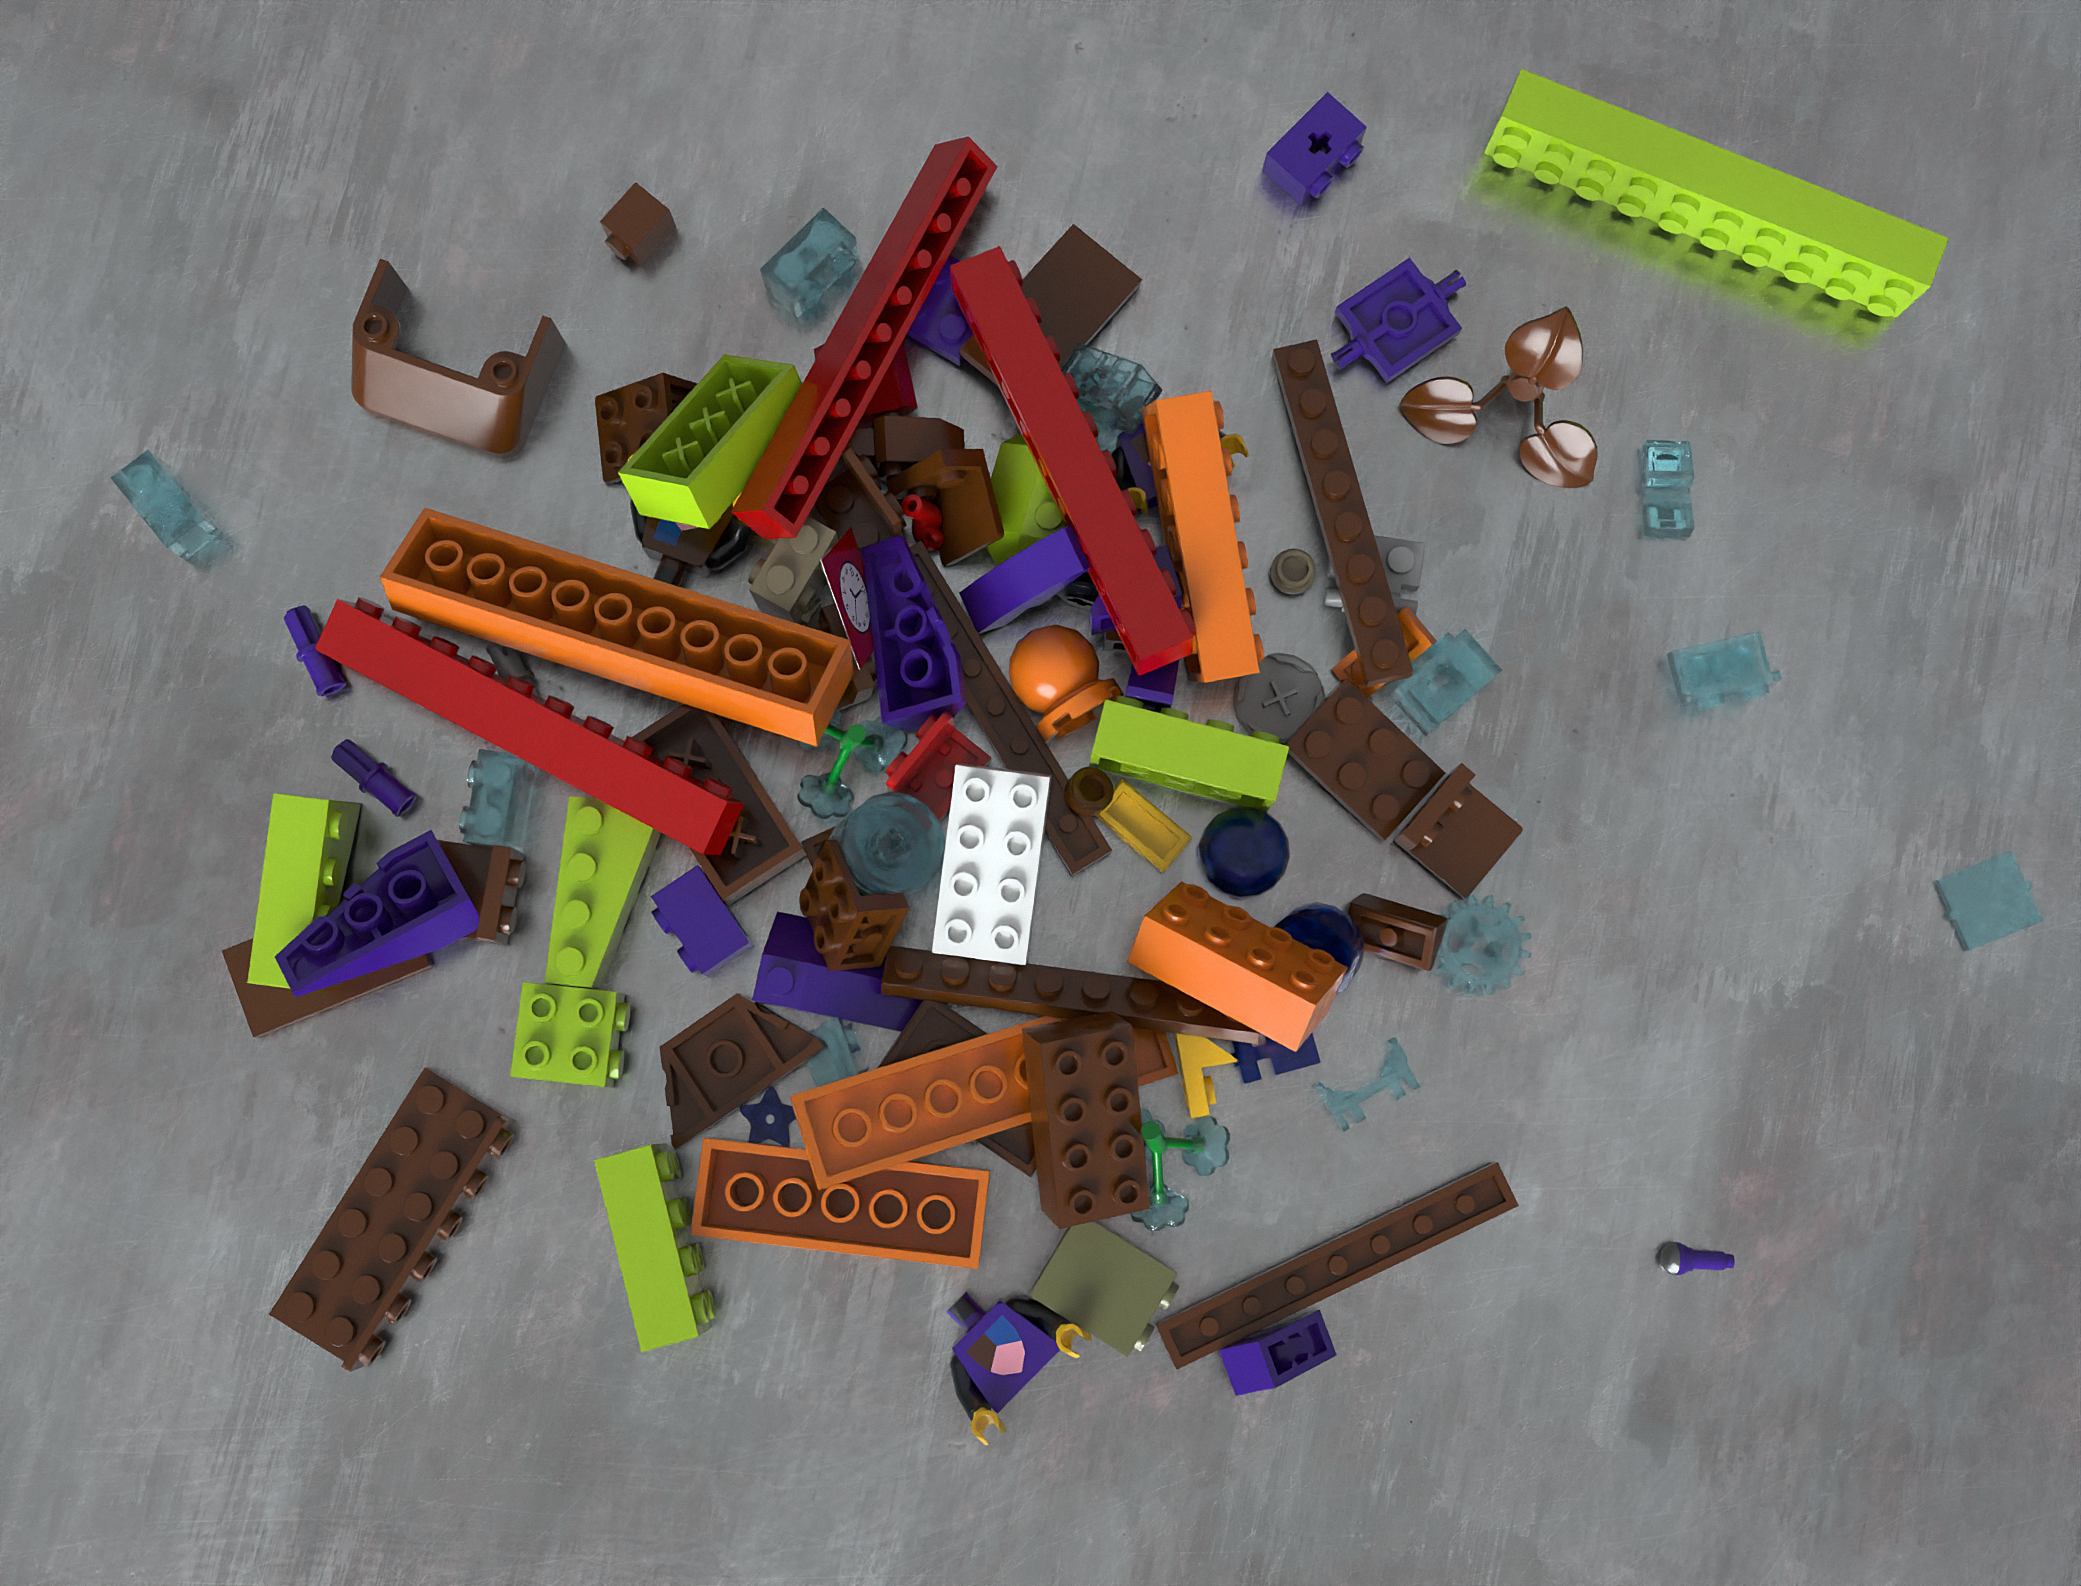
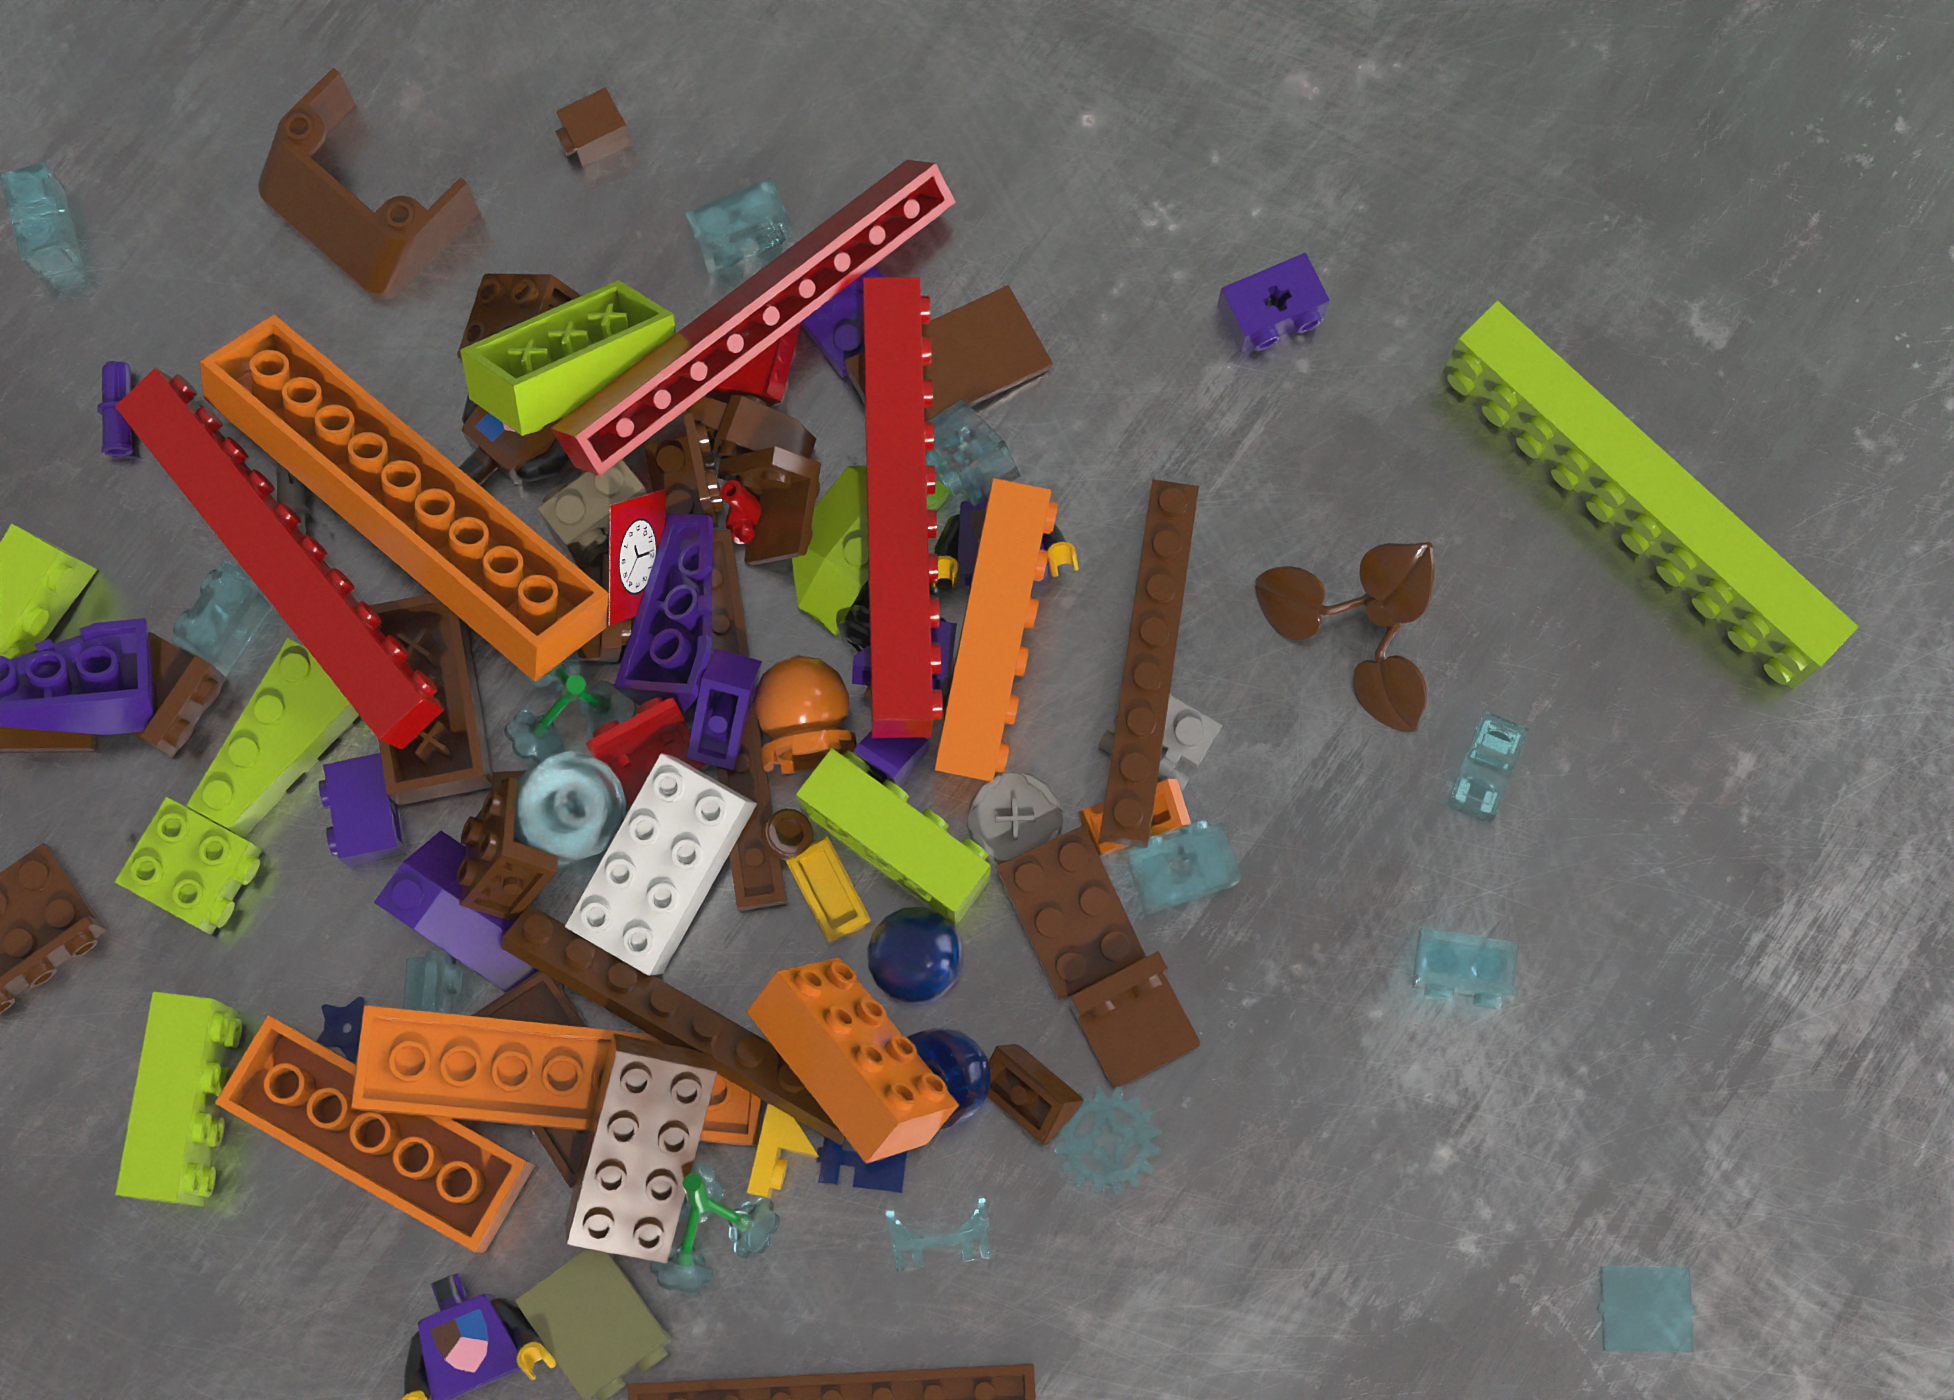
camera: 25 degrees right, 5 degrees down
dark purple axle [331,739,417,817] -> none
reddish brown wing [660,993,828,1150] -> none
dark purple slope [959,526,1090,634] -> none
dark tan plate [1270,549,1316,594] -> none
dark purple plate [1331,257,1466,383] -> none
none -> dark purple slope [686,649,762,770]

